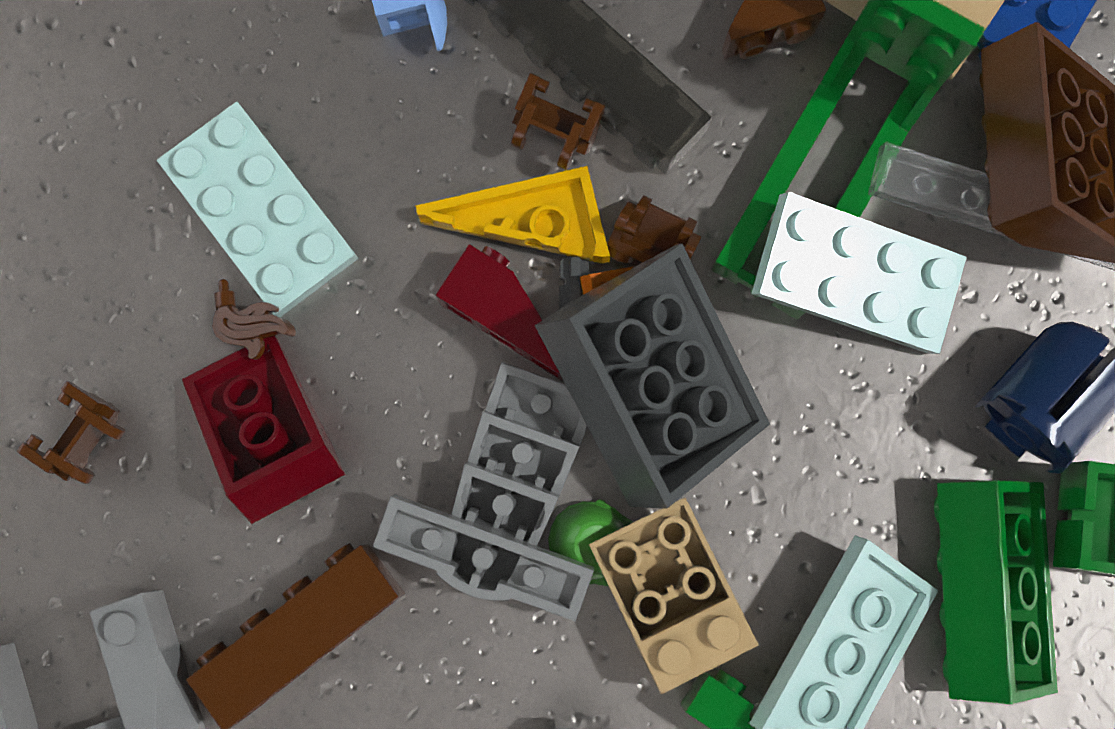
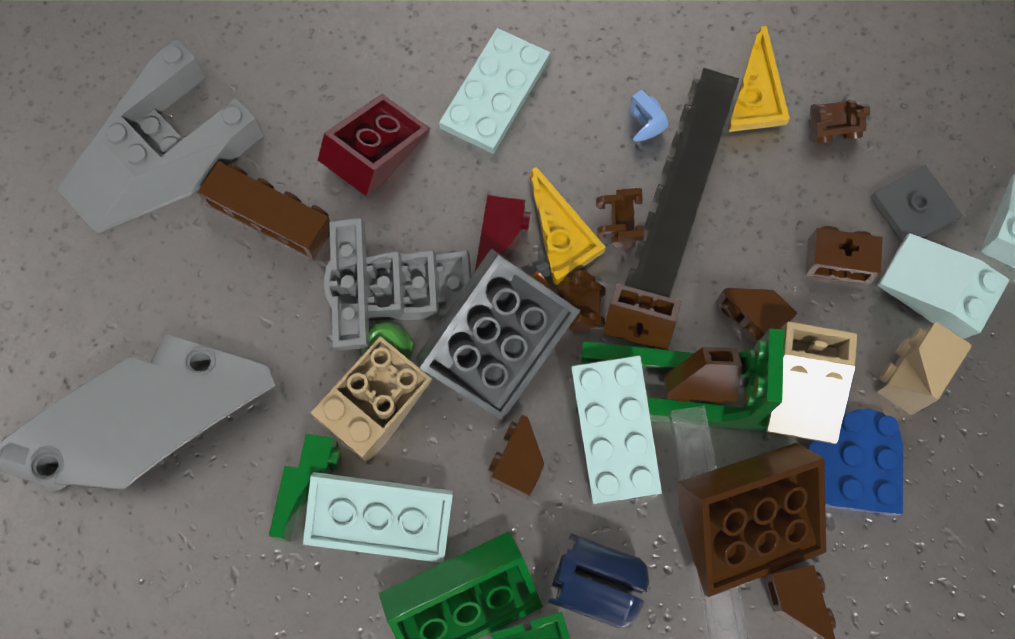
camera: 65 degrees right, 10 degrees down
reddish brown piece [16,381,126,484] -> none
reddish brown piece [212,279,296,360] -> none
none -> reddish brown slope [488,415,544,500]
none -> reddish brown brick [603,283,682,350]
none -> reddish brown slope [664,347,742,403]

